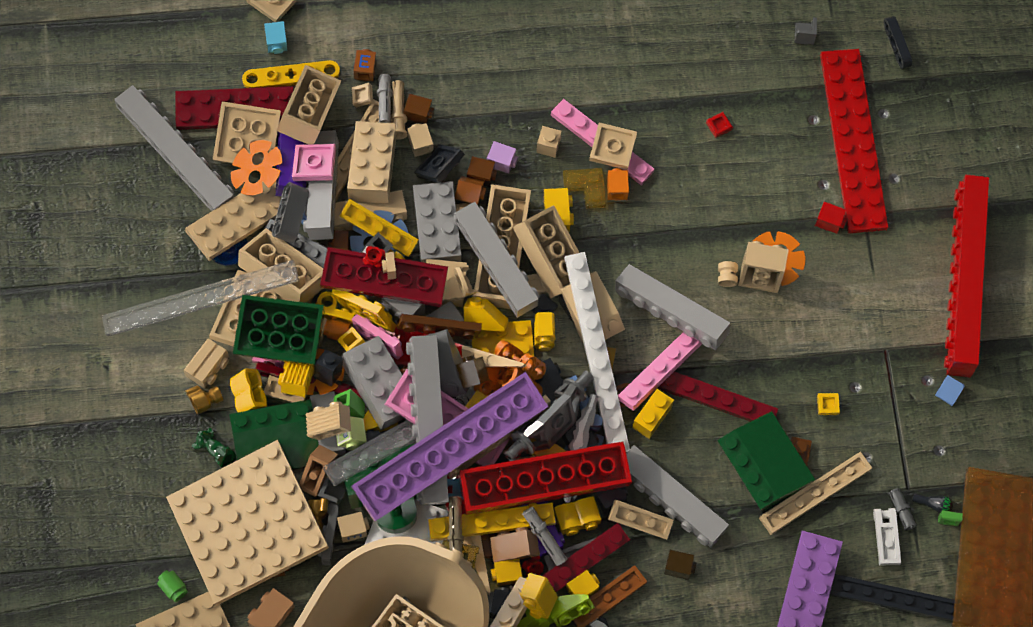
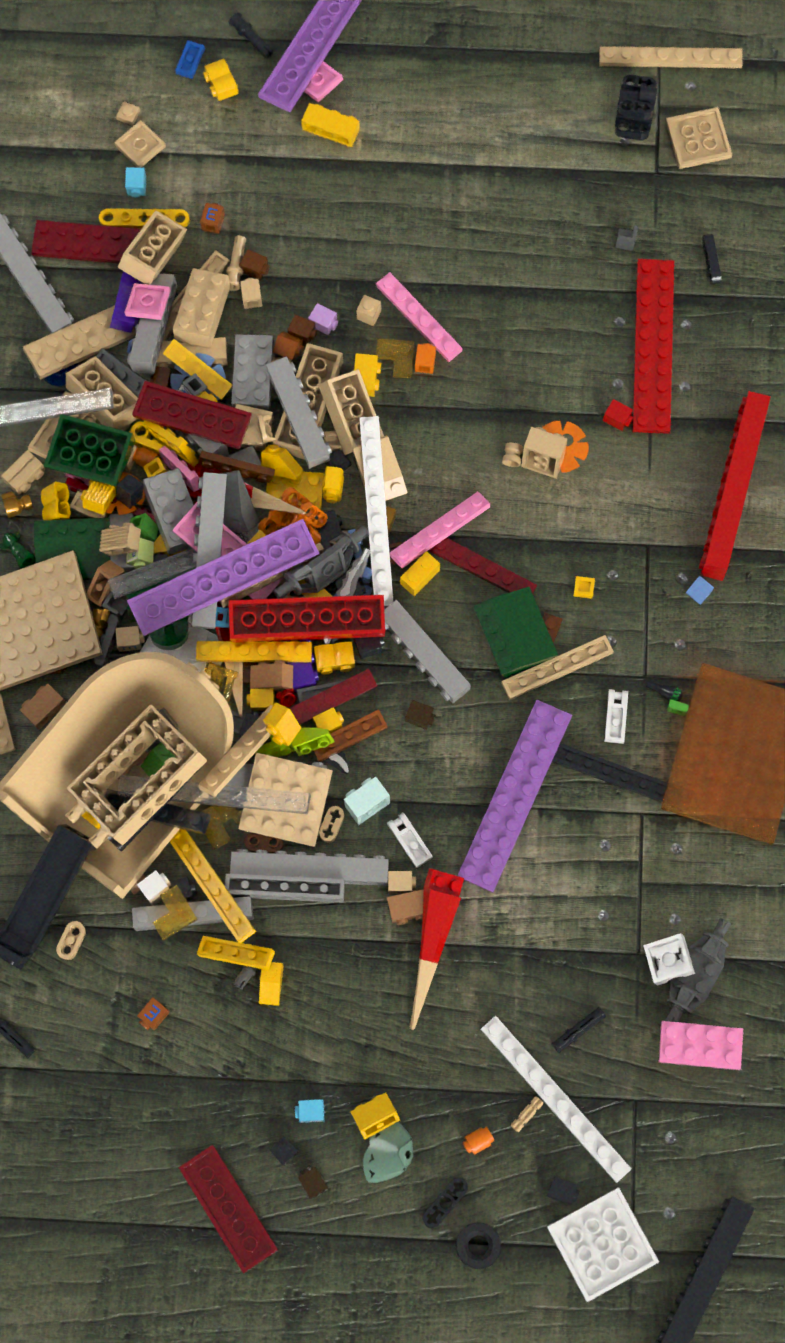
camera: 15 degrees right, 5 degrees up
tan plate [213,102,281,165] -> none
orange piece [231,140,282,195] -> none
dark grey beam [272,182,309,243] -> none
tan tile [352,83,373,108] -> none
red plate [363,246,385,268] -> none
light grey pin [377,74,393,123] -> none
tan plate [382,252,396,279] -> none
black plate [414,144,465,183] -> none
dark tan pin [447,496,464,553] -> none
dark brown brick [456,355,490,388] -> none
light grey pin [522,506,568,566] -> none
tan plate [589,123,637,170] -> none
tan plate [608,500,673,540] -> none
light grey brick [615,264,730,350] -> none
red tile [706,112,733,139] -> none
dark grey pin [888,488,917,531] -> none

